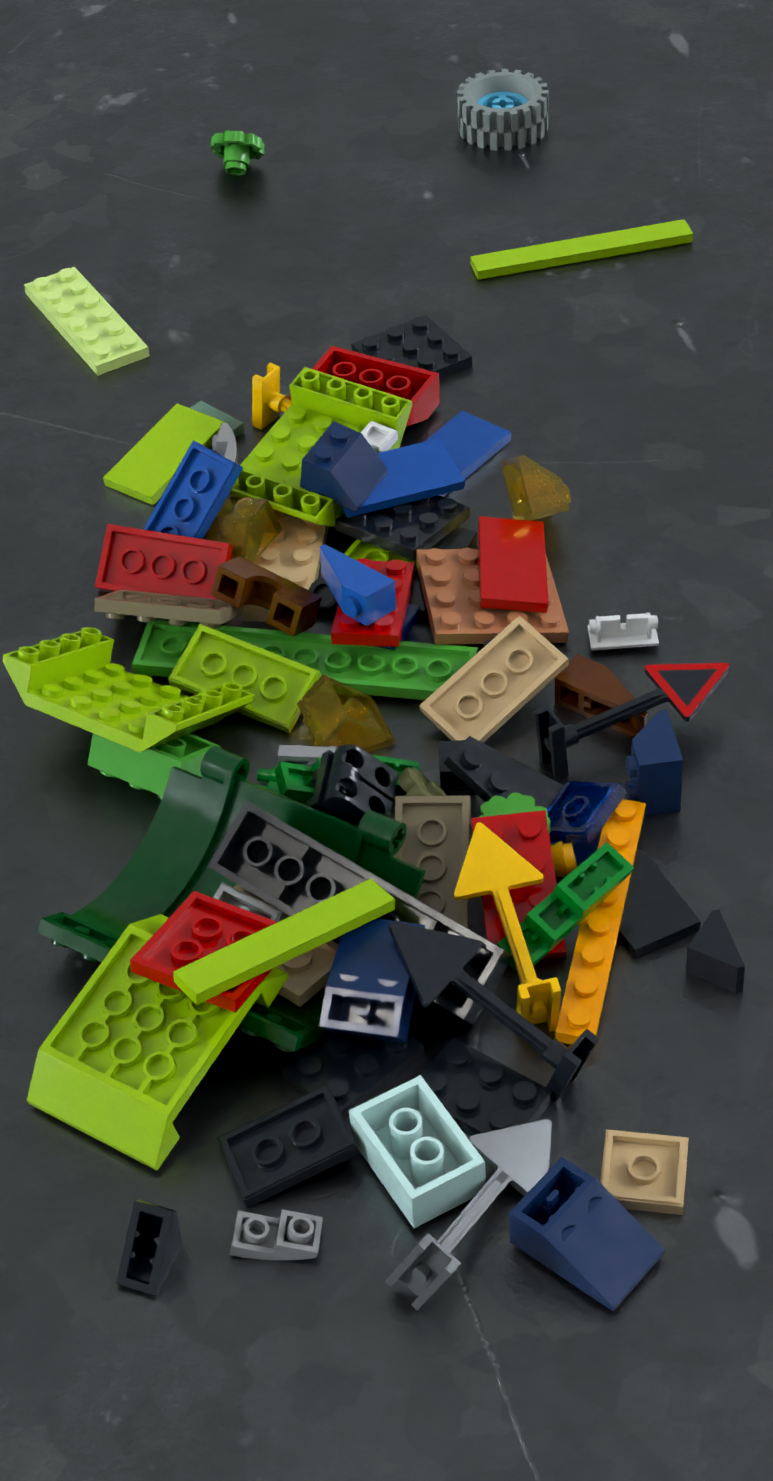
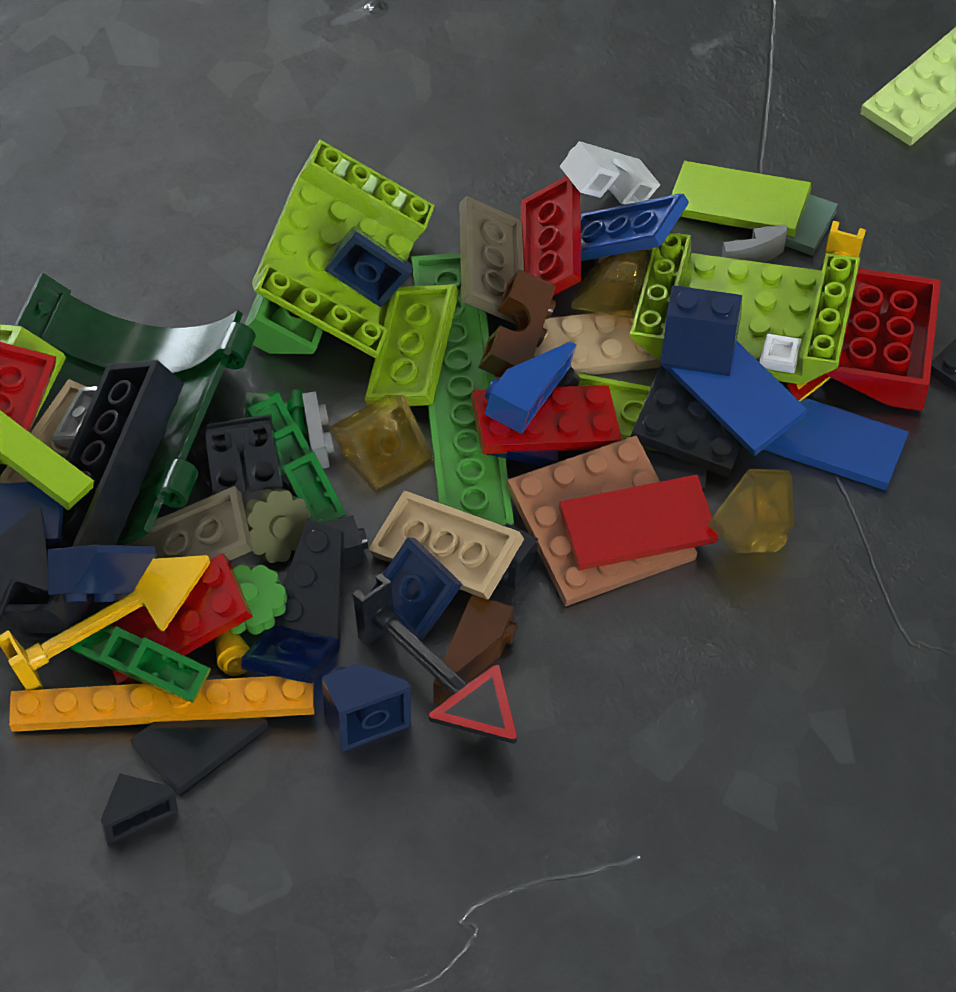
camera: 70 degrees right, 10 degrees up
white hinge [587,612,659,650] -> none
none -> dark blue slope [48,545,156,603]
none -> dark blue slope [325,226,413,307]
none -> dark blue plate [371,537,463,641]
none -> white arch [560,141,660,205]

